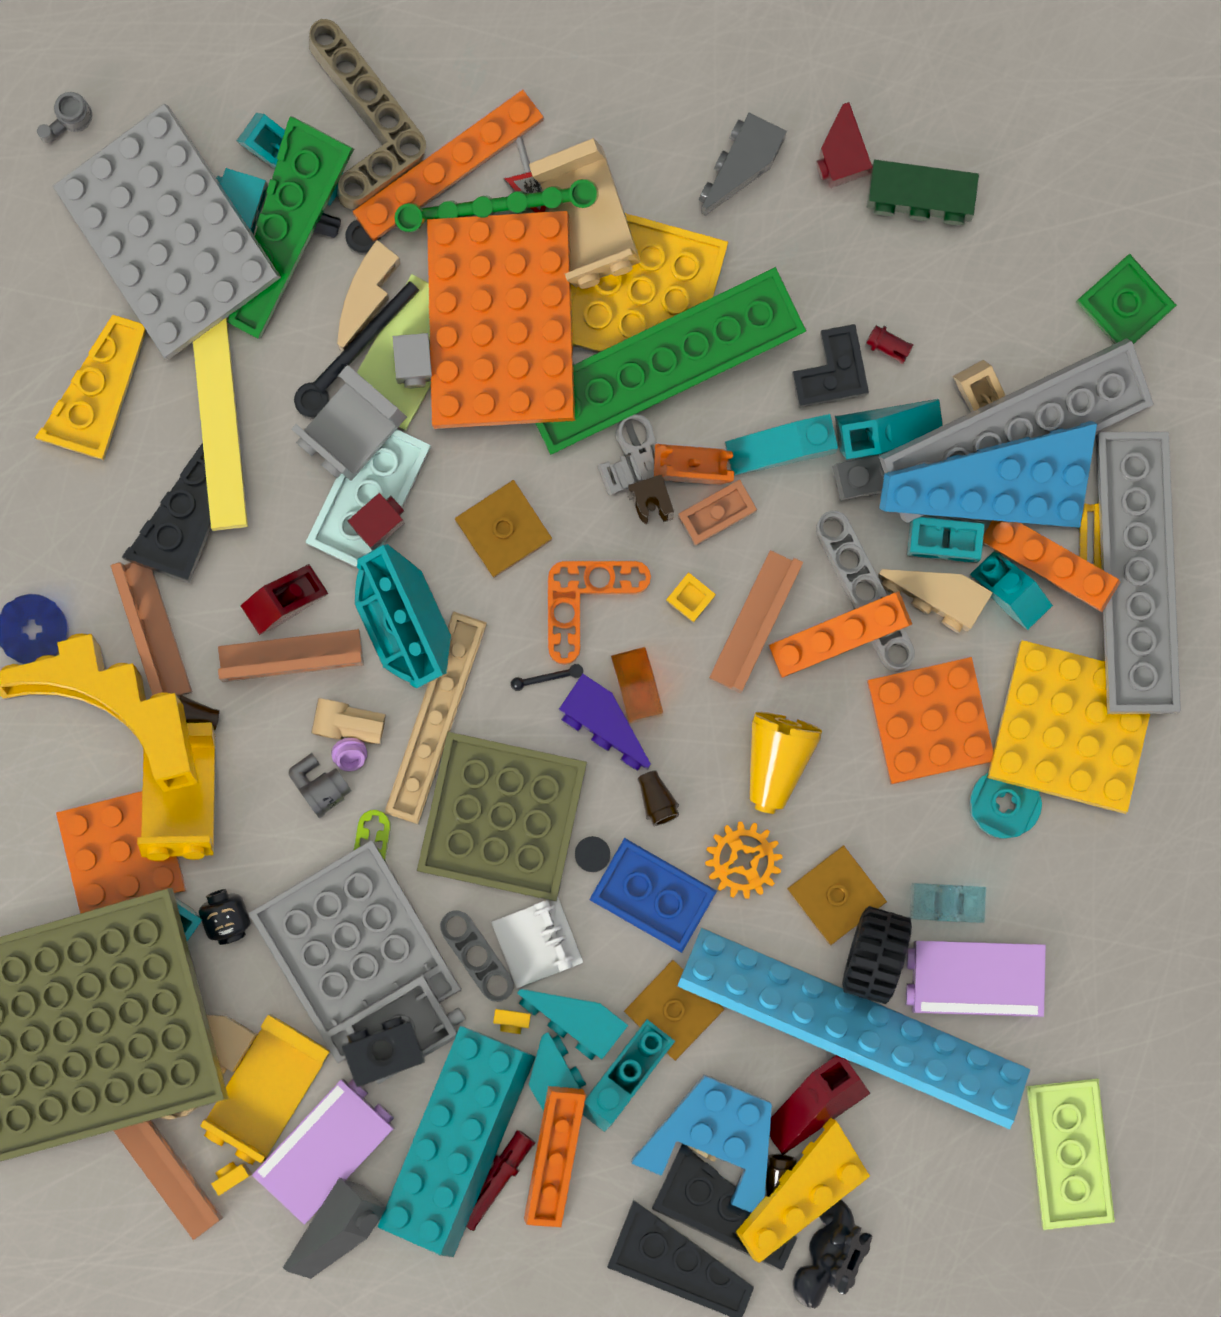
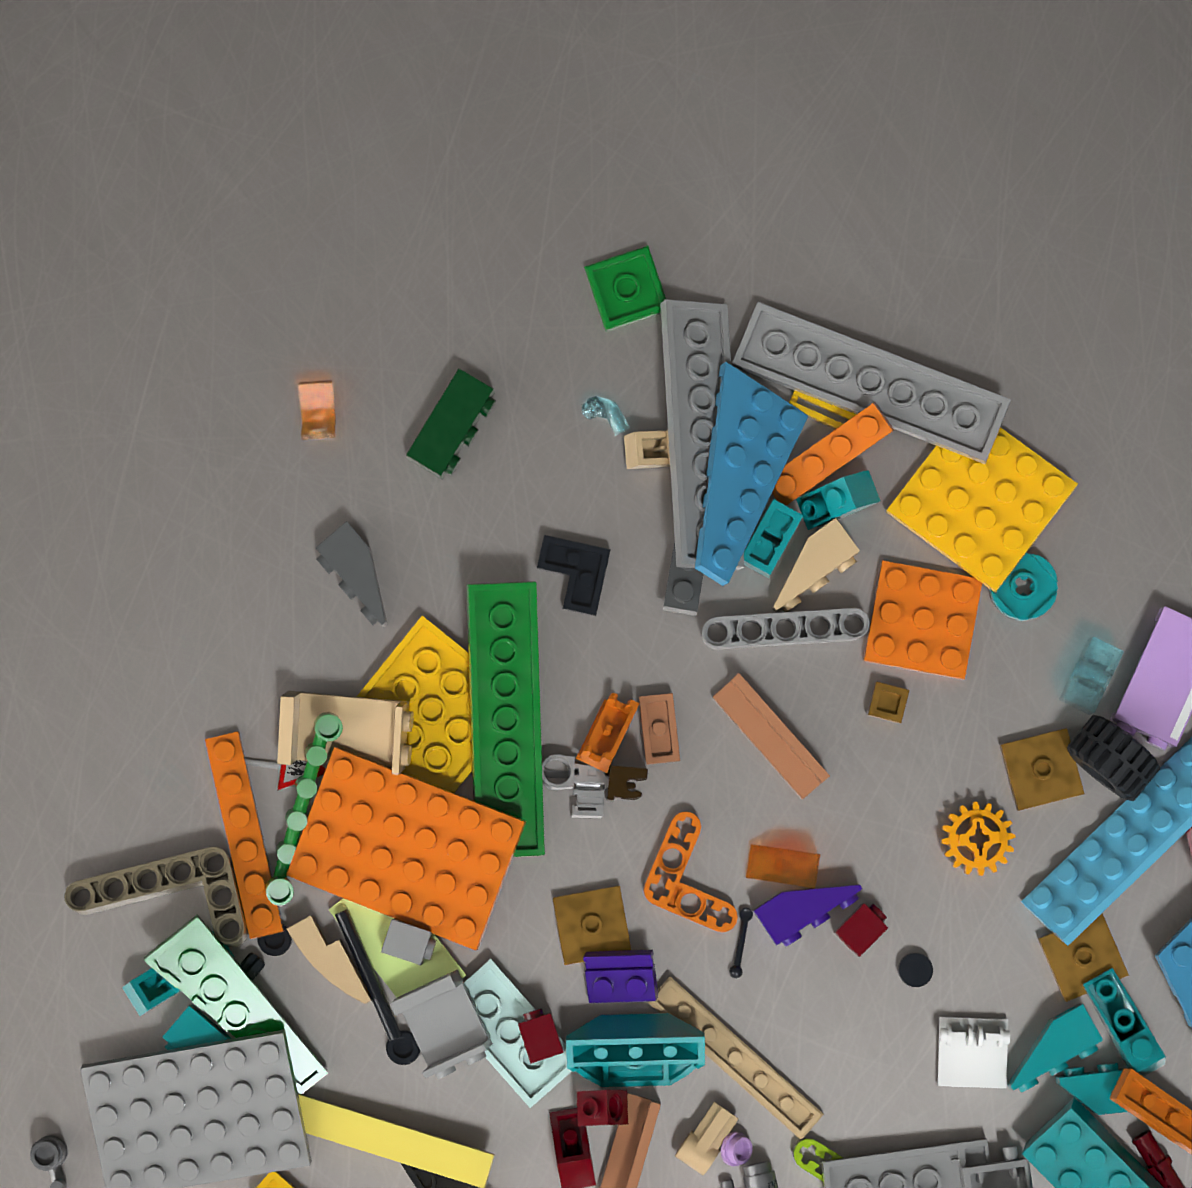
camera: 65 degrees left, 0 degrees up
olive plate [417,732,587,902] -> none
dark grey beam [440,911,514,1002] -> none
yellow plate [493,1009,531,1034] -> none
blue tile [589,838,717,953] -> none
dark brown cone [637,770,679,826] -> none
yellow plate [666,572,716,623] -> none
teal slope [725,414,838,476] -> none
yellow cone [749,712,822,814] -> none
orange plate [769,591,913,678] -> none
dark red slope [816,102,873,188] -> none
teal slope [835,399,943,460] -> none
dark red pin [866,325,914,364] -> none
none -> clear orange bracket [298,380,336,440]
none -> dark red brick [577,1090,629,1126]
none -> clear light blue arm [581,396,630,436]
none -> dark purple plate [583,949,658,1003]
none -> dark red brick [833,903,888,957]
none -> pearl gold plate [867,682,910,724]

